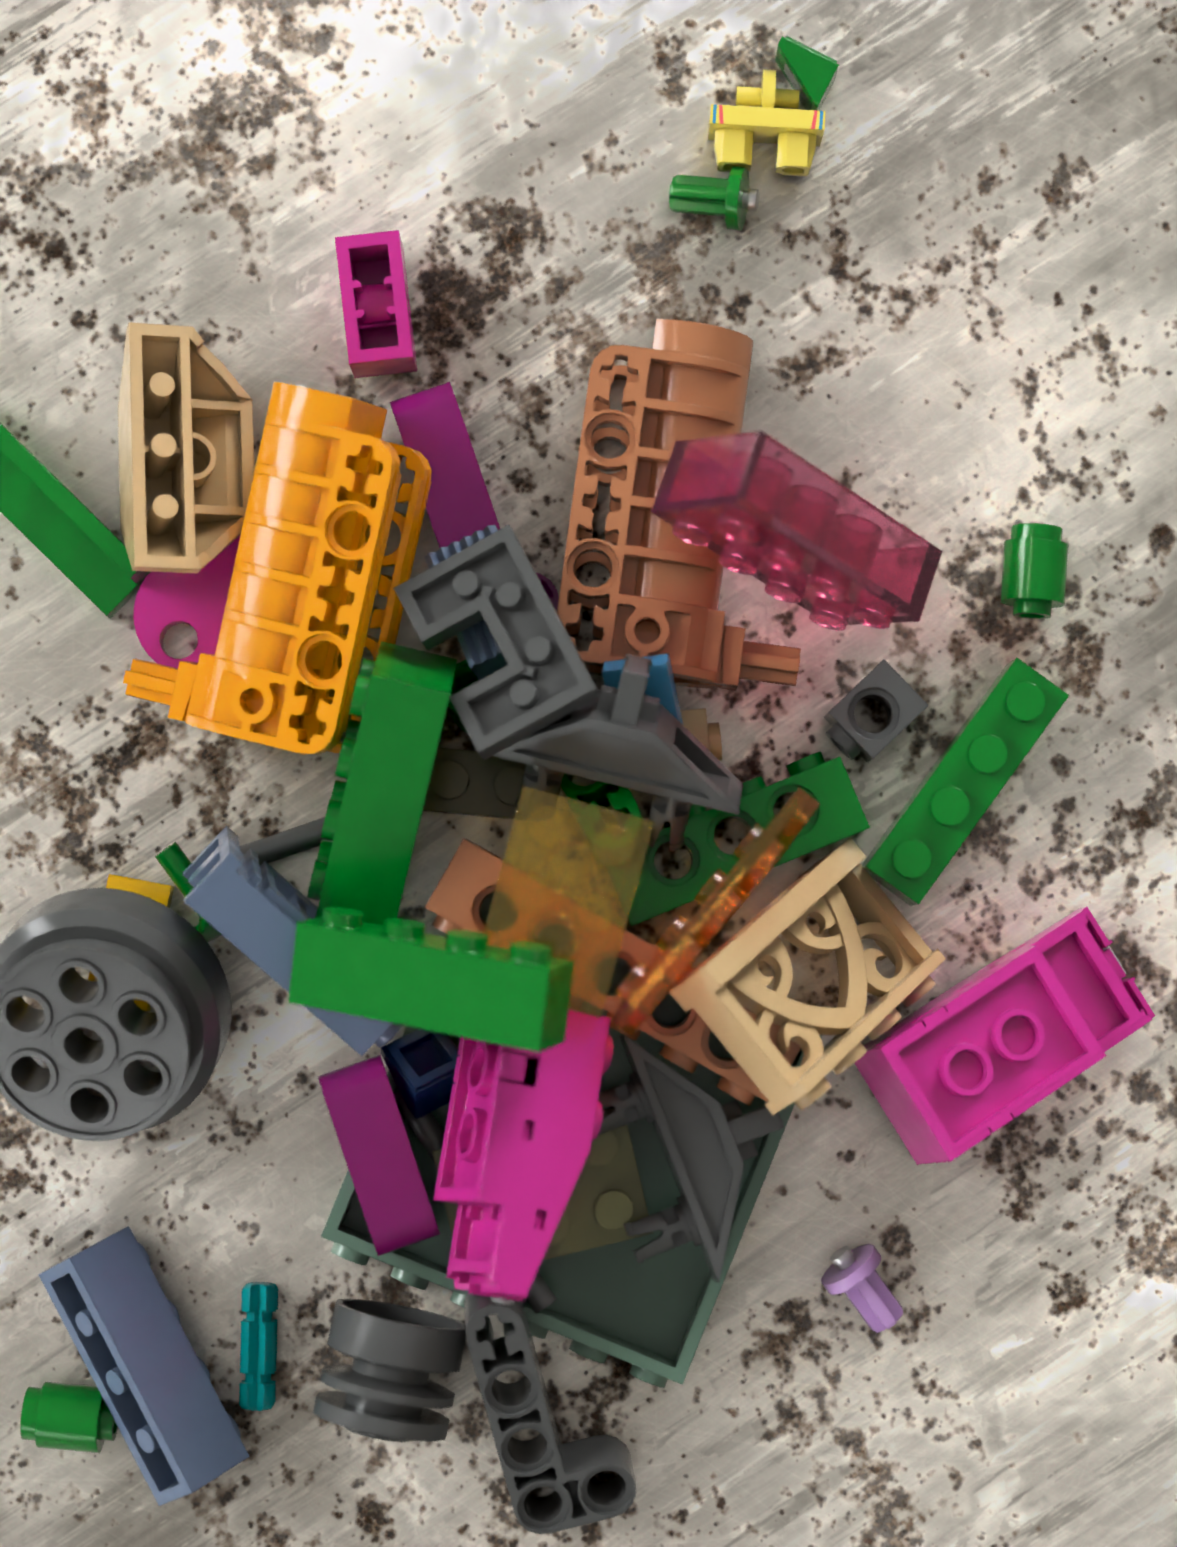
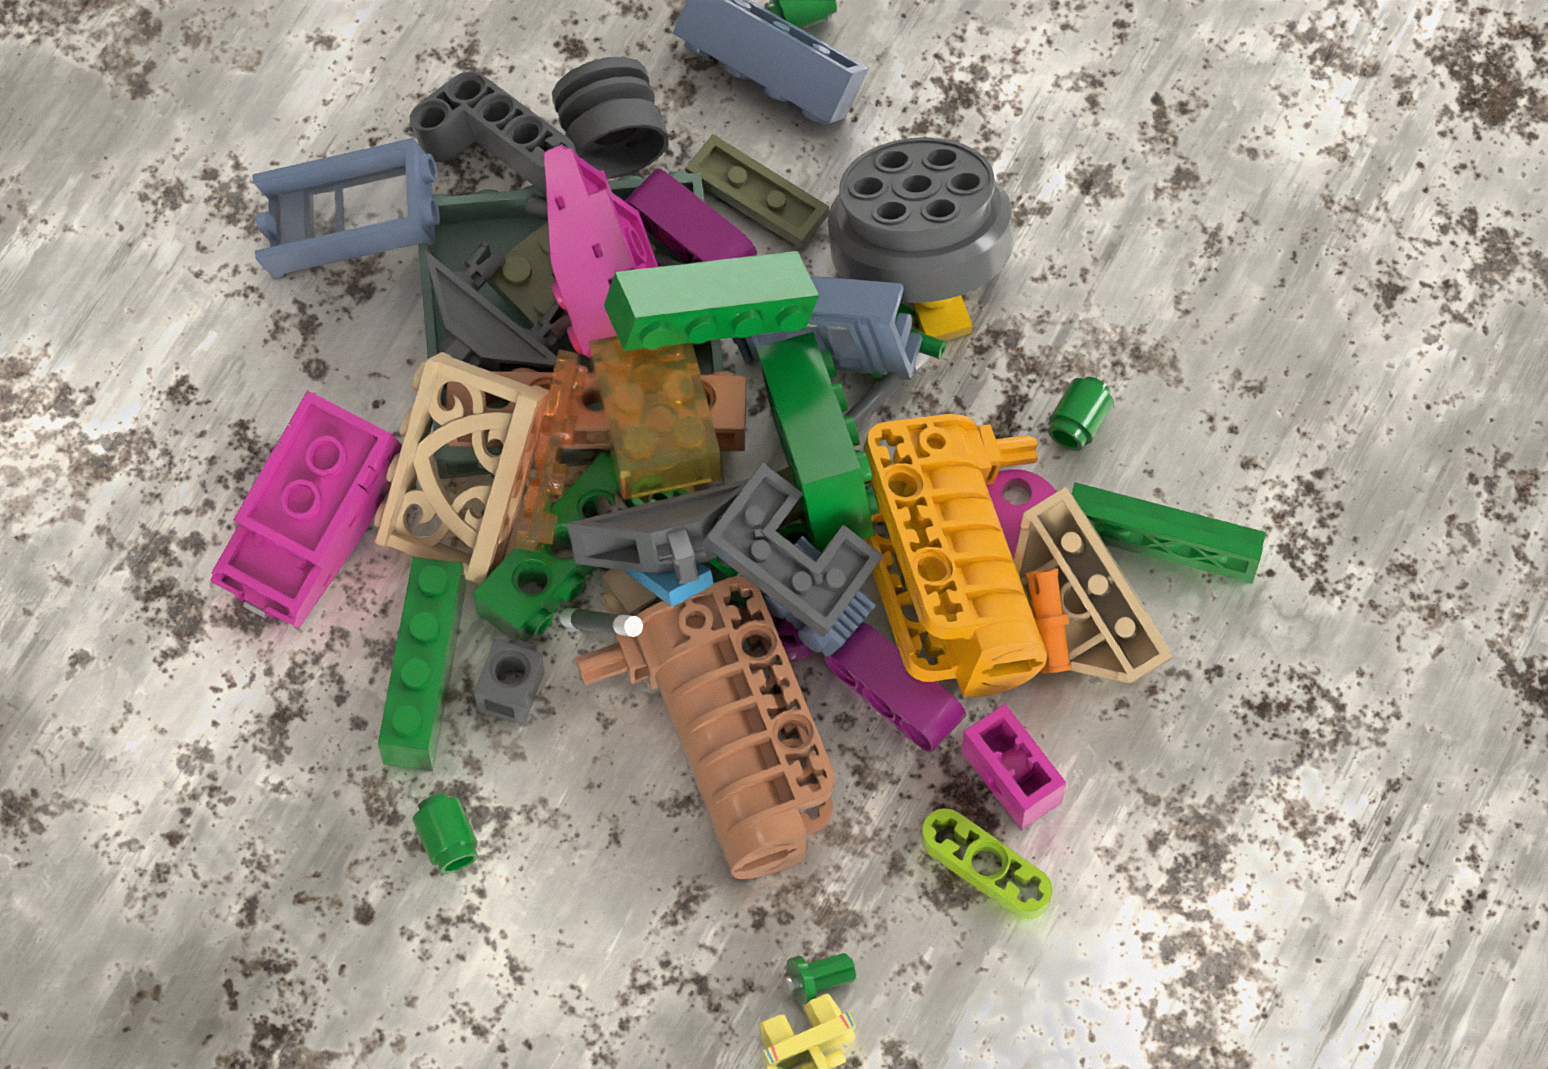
camera: 150 degrees right, 20 degrees down
teal axle [239,1282,278,1411] -> none
clear pink brick [651,431,942,631] -> none
lavender piece [821,1244,903,1333] -> none
none -> sand blue door [252,138,440,279]
none -> bar [560,608,643,637]
none -> olive plate [685,134,829,250]
none -> lime beam [922,808,1052,919]
none -> orange pin [1026,568,1072,674]
none -> green brick [1048,376,1114,451]

